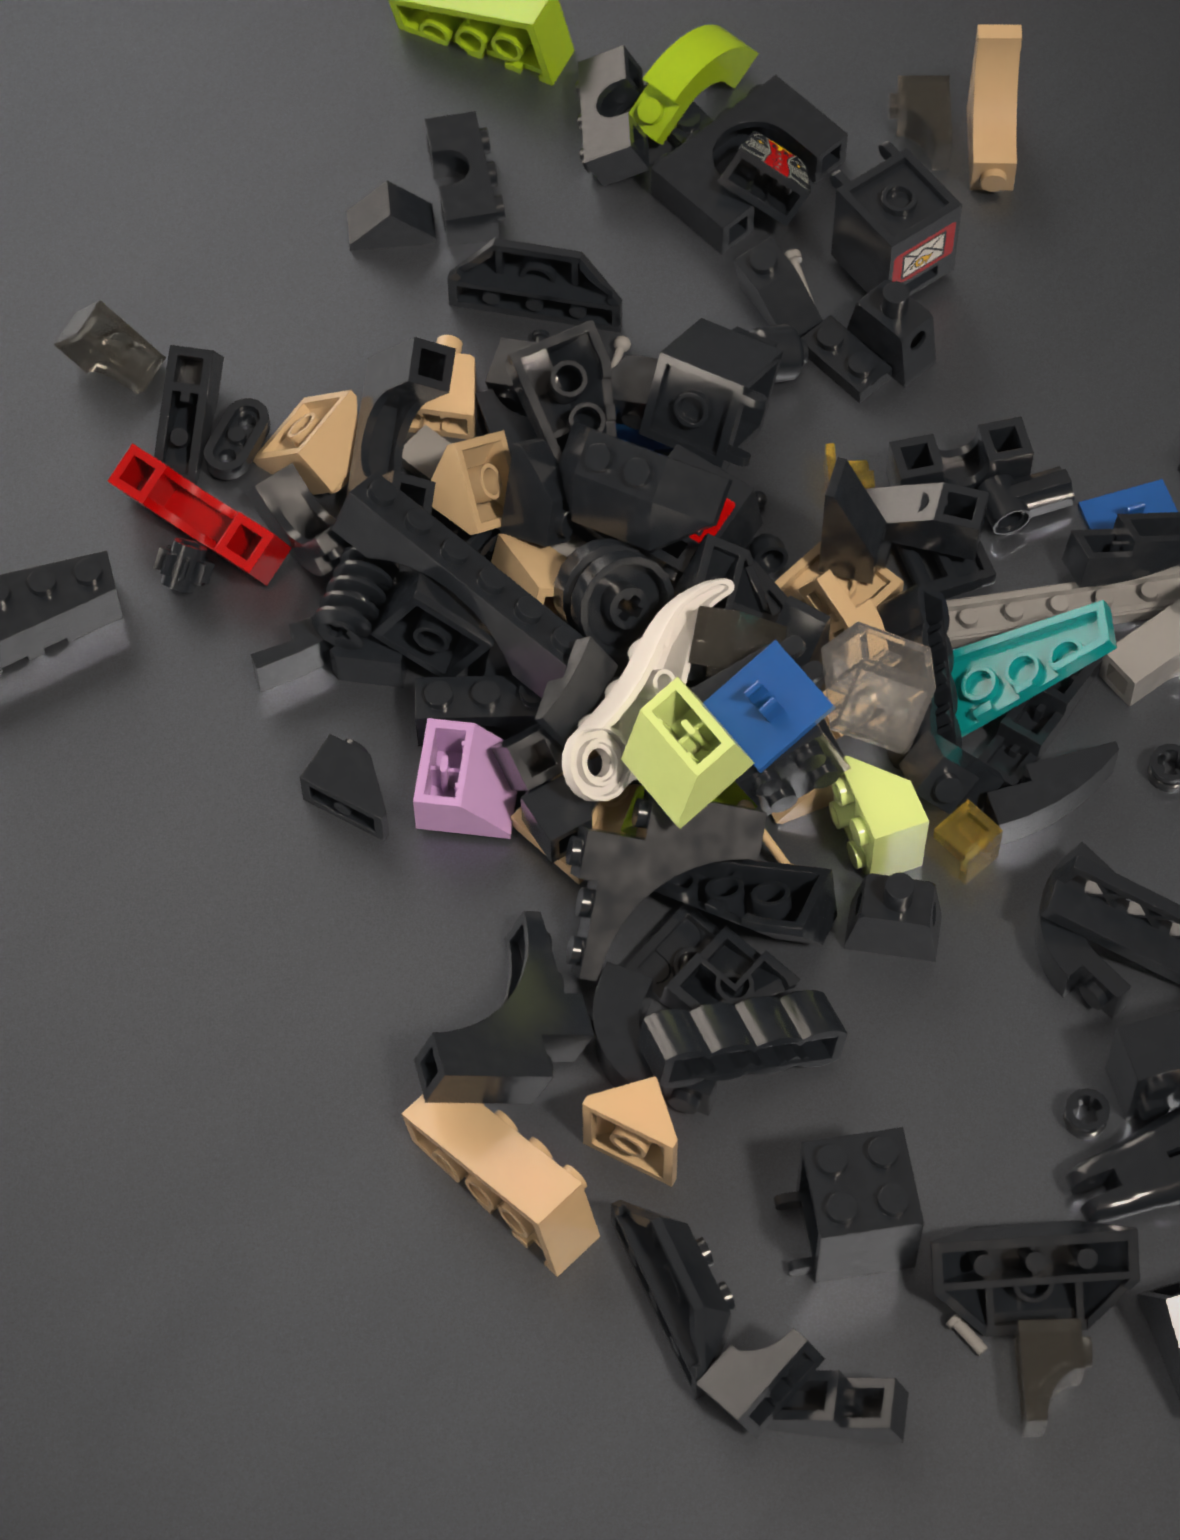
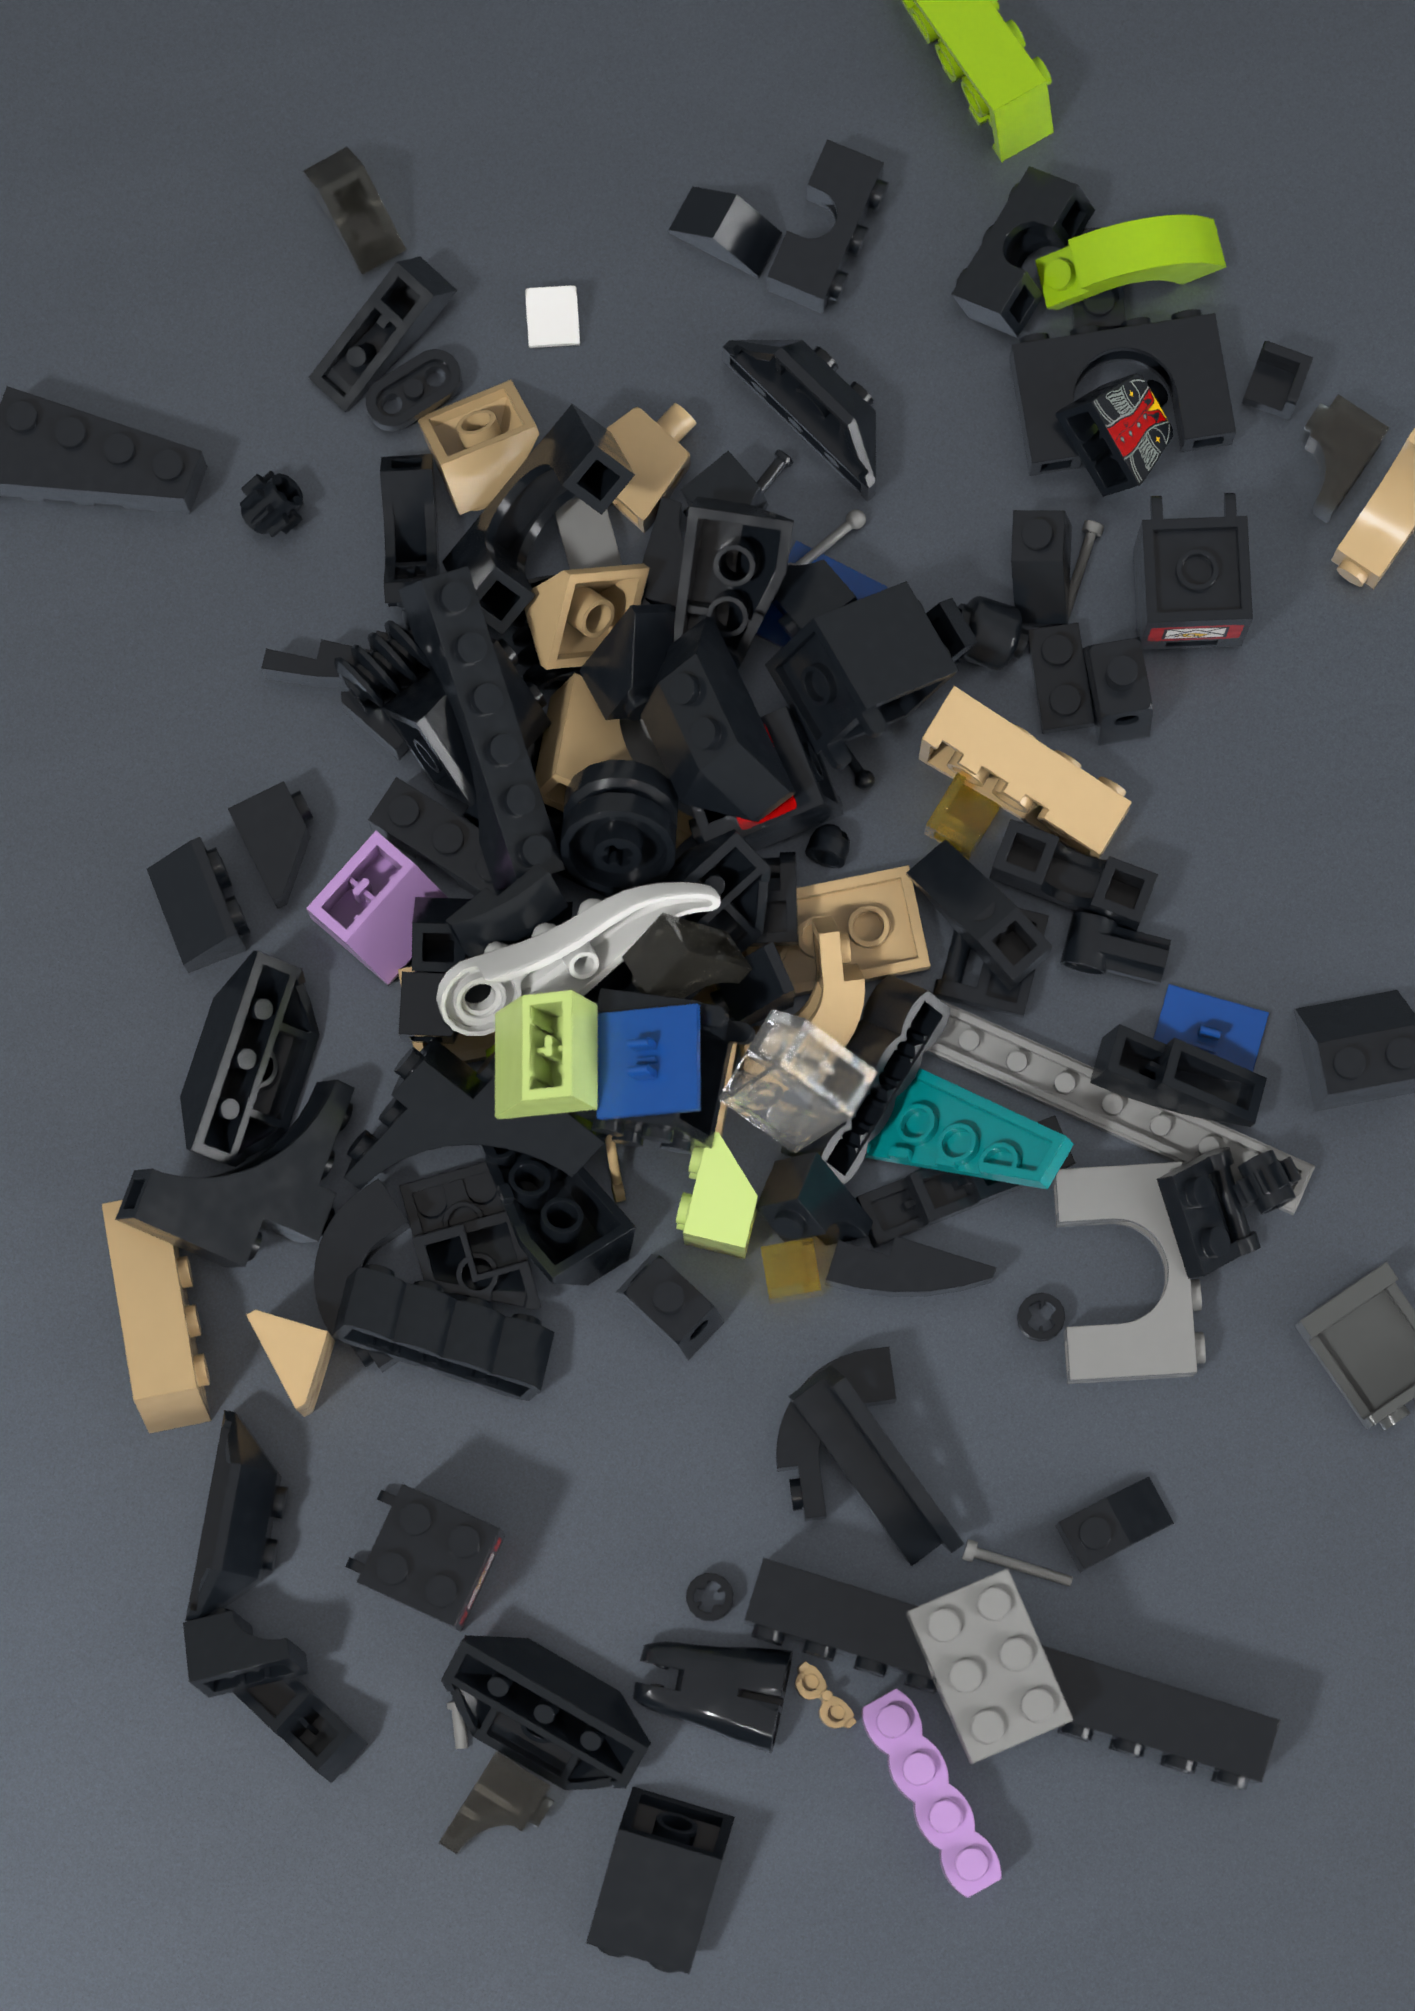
camera: 35 degrees right, 20 degrees up
red arch [107,443,292,586] -> none
black slope [819,457,892,584] -> none
none -> black slope [147,837,251,973]
none -> black wedge [180,951,320,1167]
none -> white slope [525,285,580,348]
none -> tan wedge [918,686,1132,859]
none -> black panel [1242,341,1314,420]

